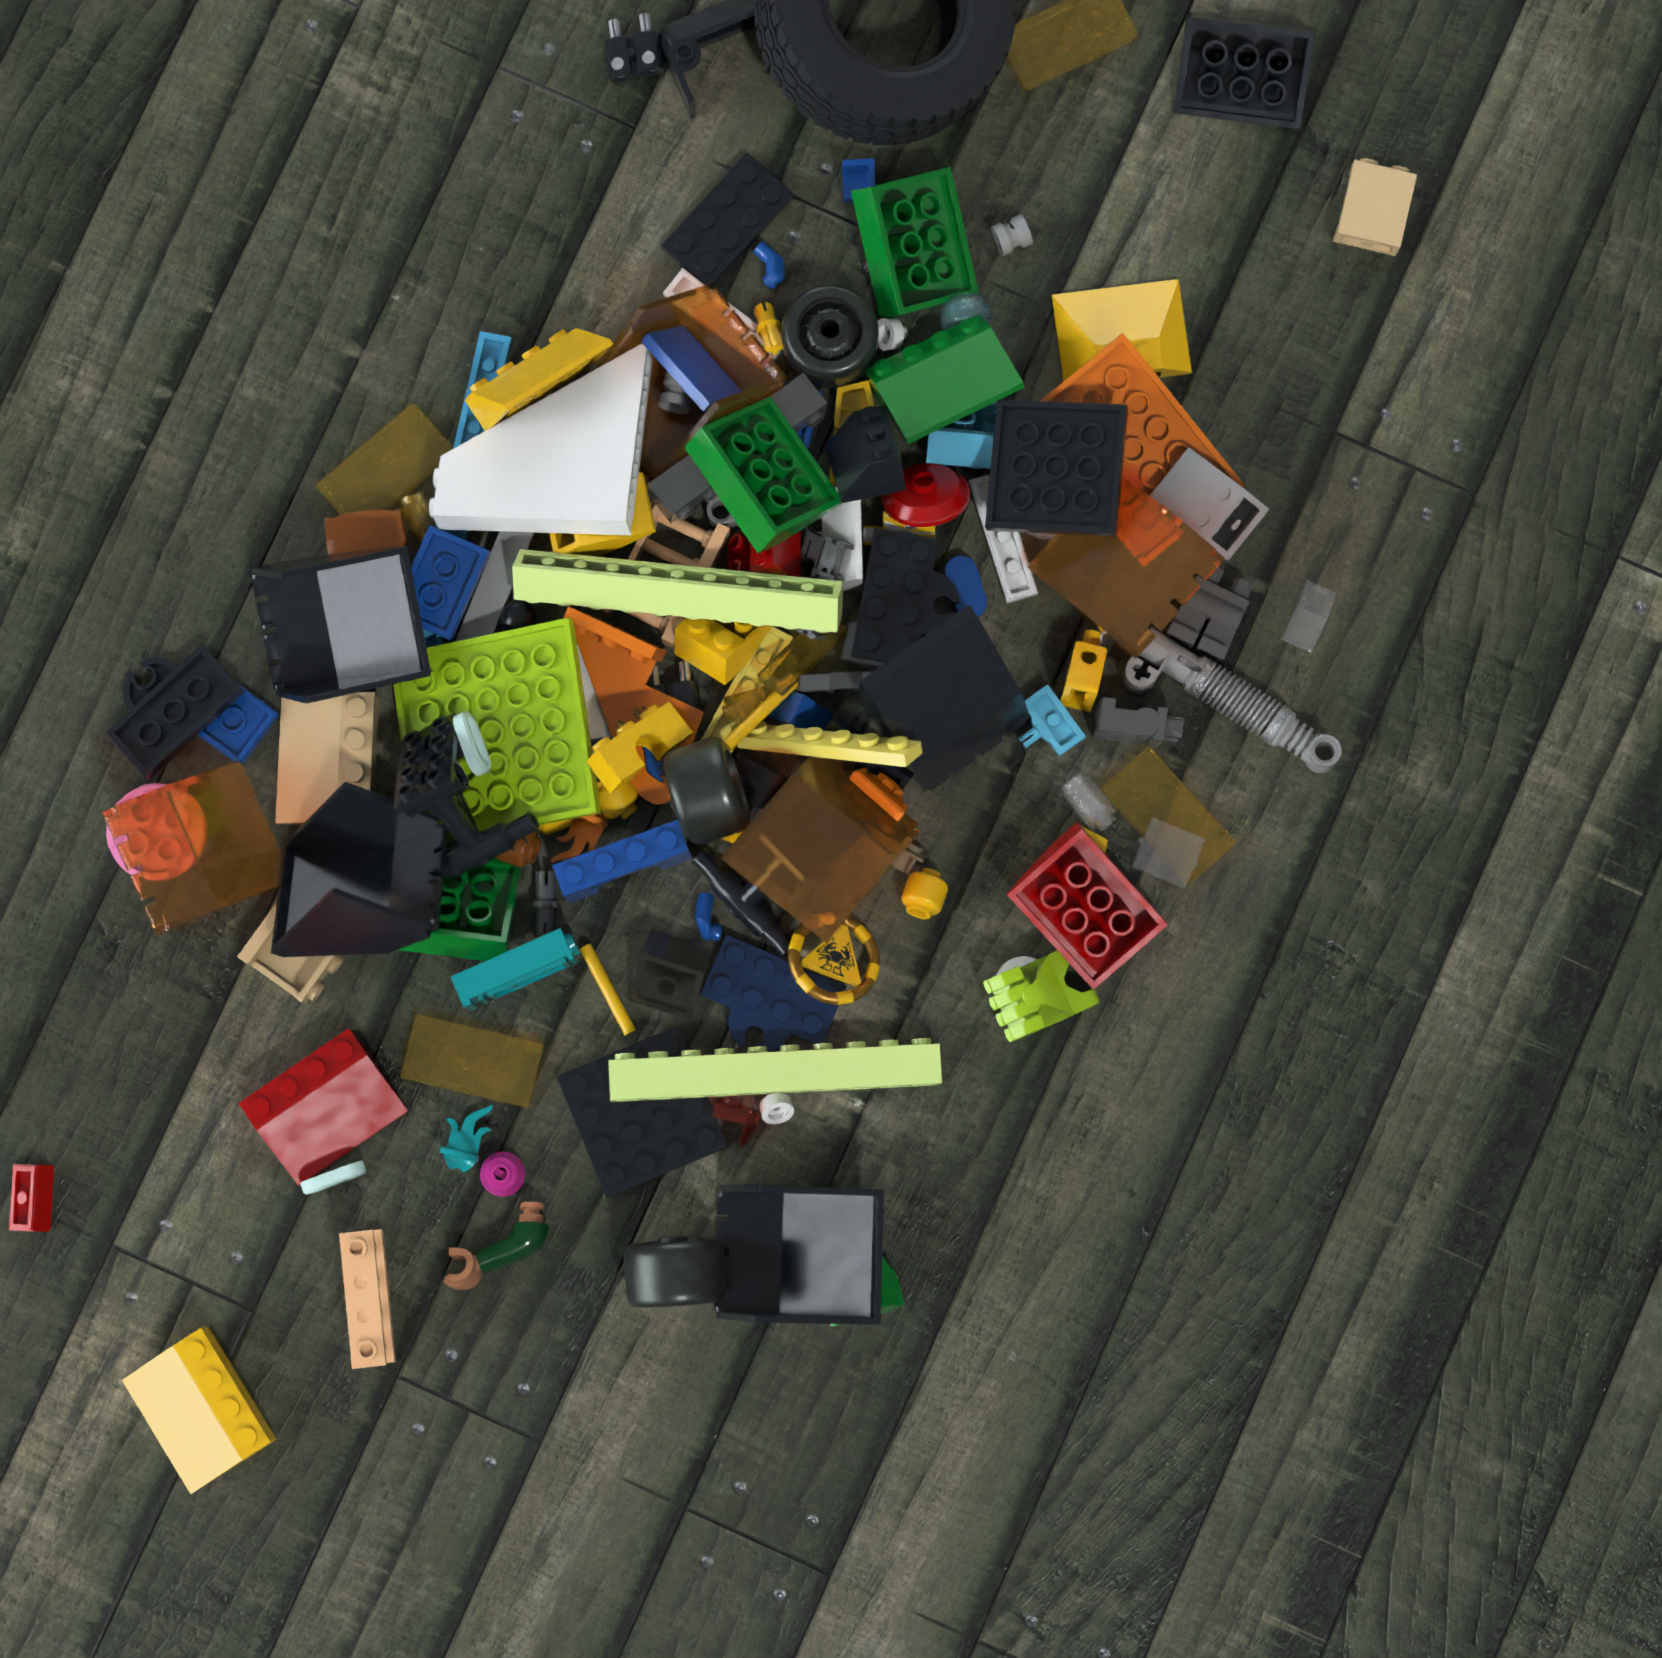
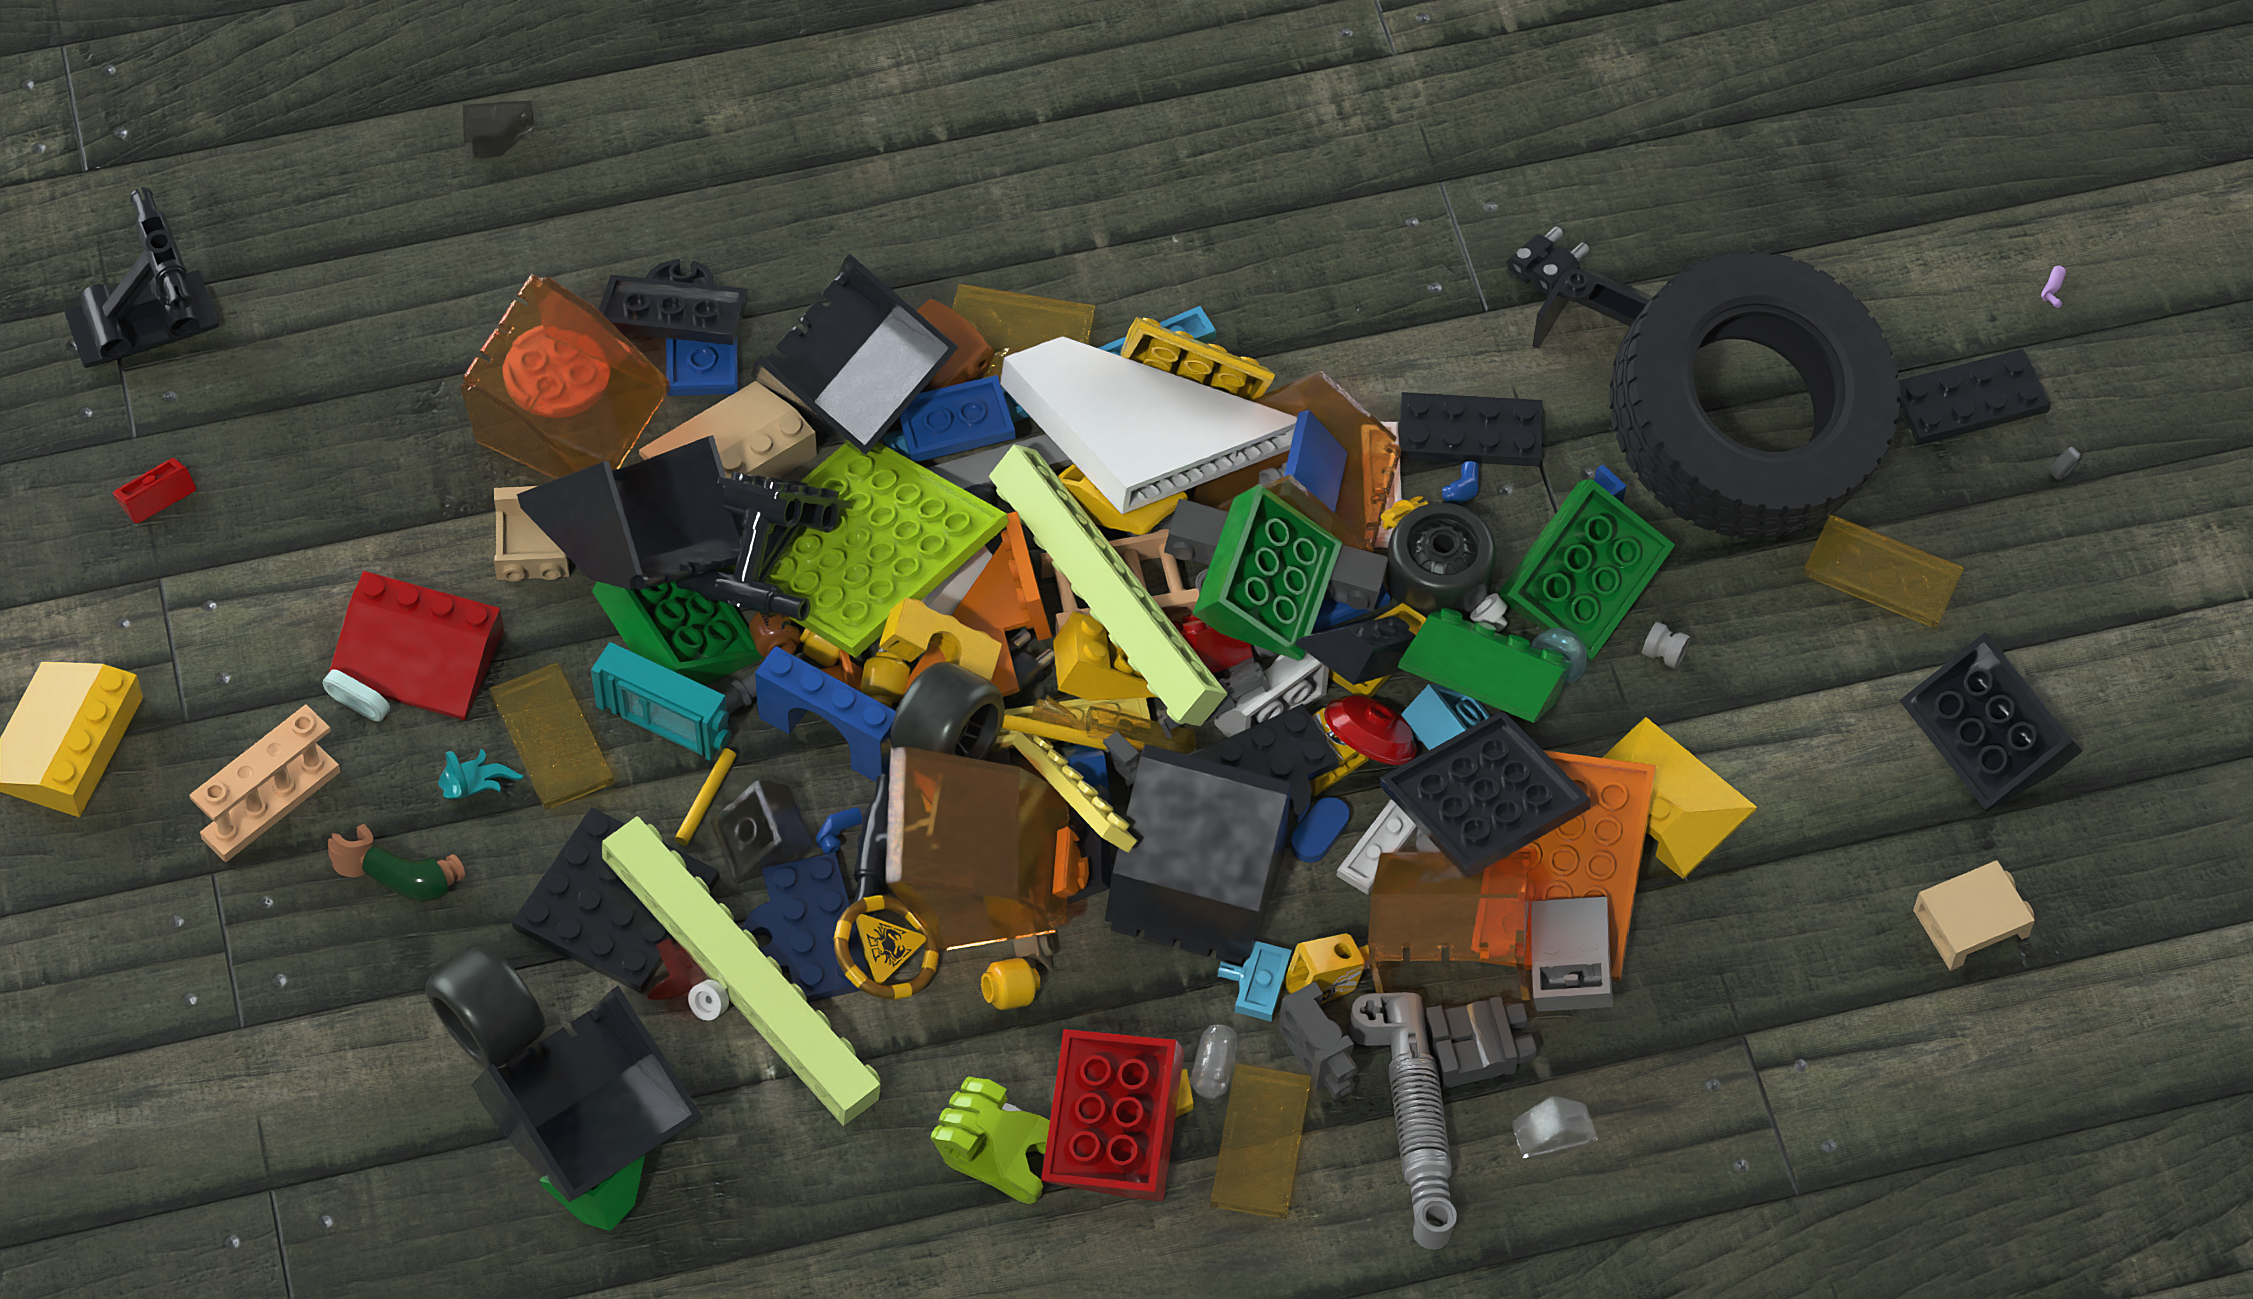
camera: 50 degrees right, 25 degrees down
light aqua tile [453,711,491,776] -> none
dark pink cone [480,1151,525,1197] -> none
clear piece [1132,817,1205,889] -> none

